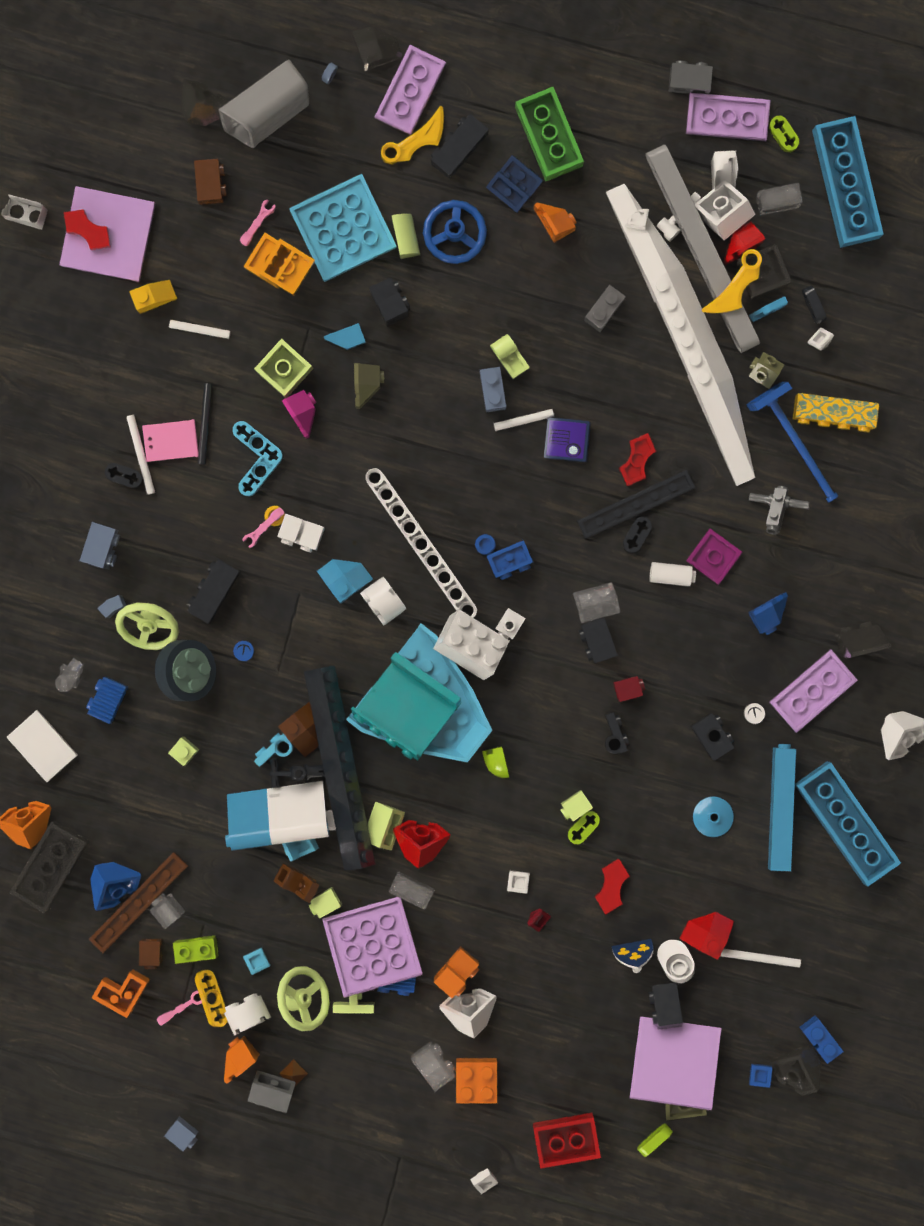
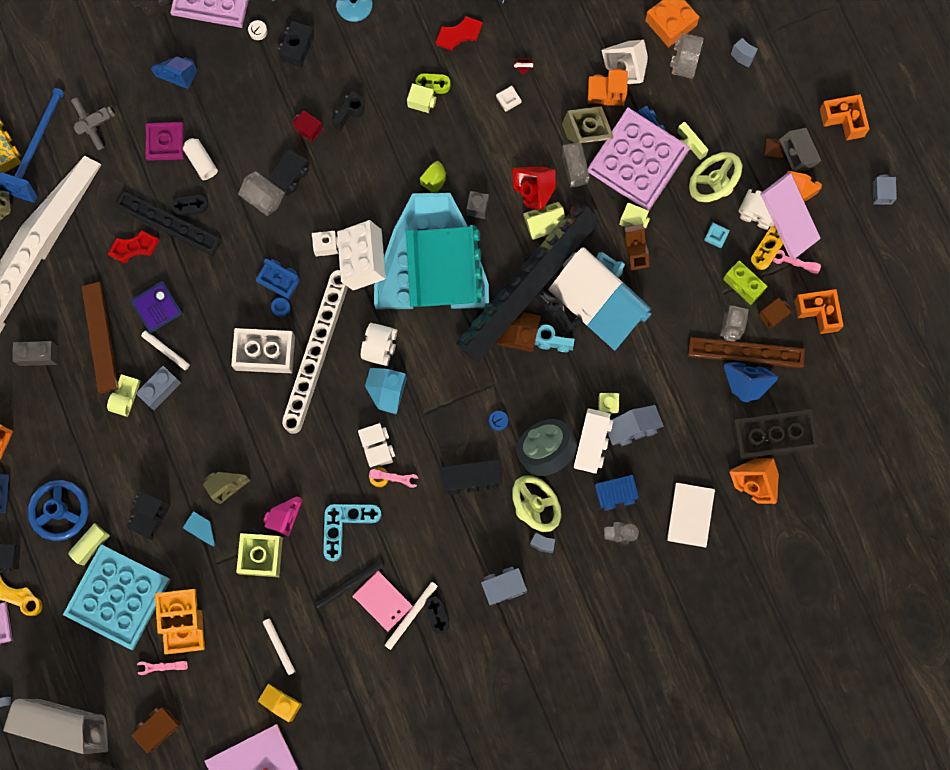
camera: 125 degrees left, 10 degrees down
none -> reddish brown tile [82,282,119,394]
none -> white brick [231,328,295,373]
none -> dark grey brick [466,191,489,219]
none -> olive slope [562,106,614,144]
none -> white brick [574,408,613,473]
none -> sand blue brick [607,405,664,446]
none -> sand blue piece [731,38,758,67]
none -> lavender tile [760,174,821,259]
none -> orange brick [820,94,869,141]

